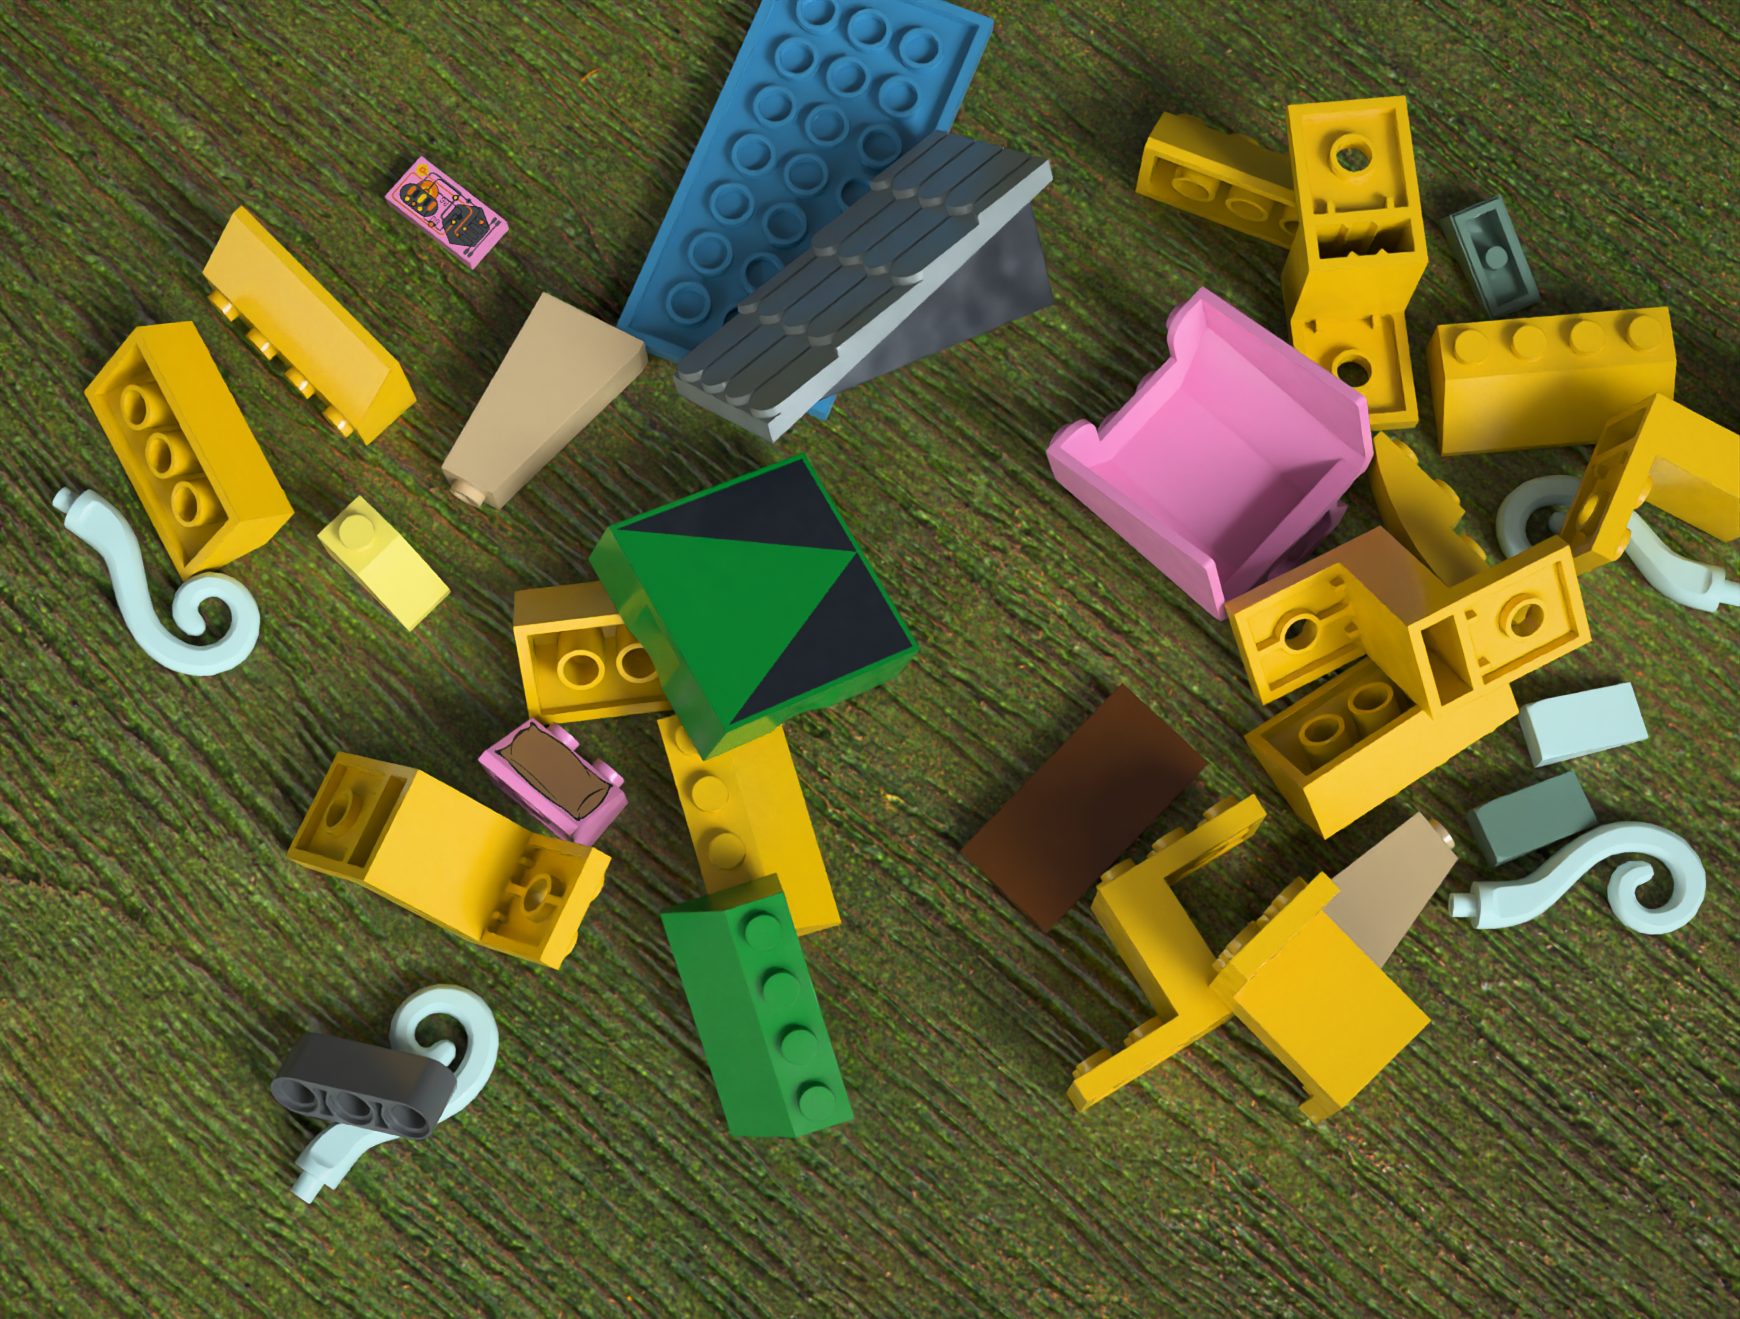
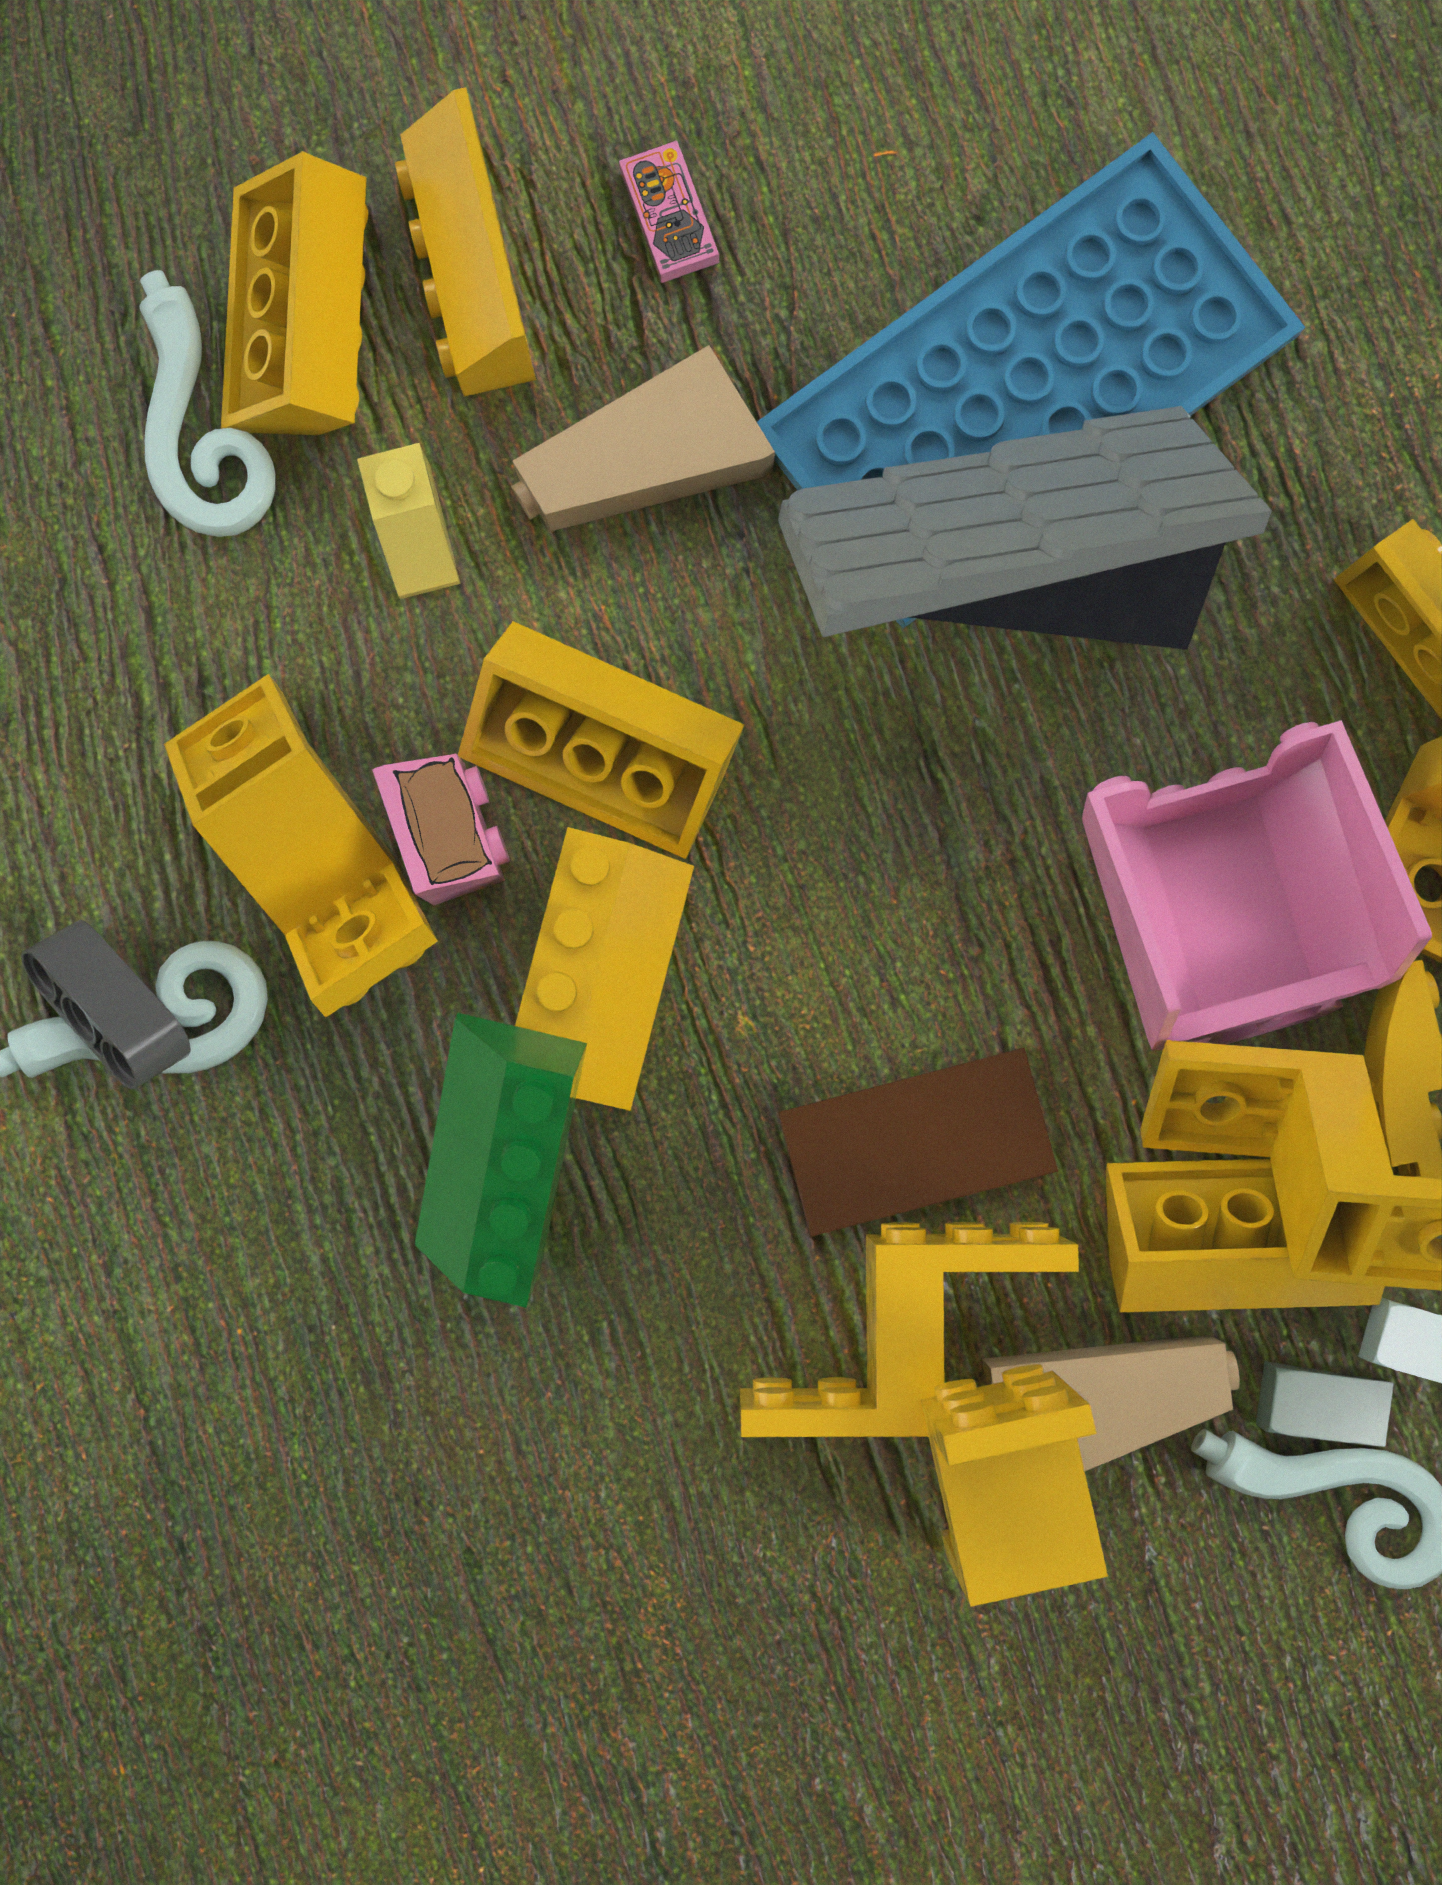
camera: 30 degrees right, 10 degrees up
green tile [588,452,920,762] -> none

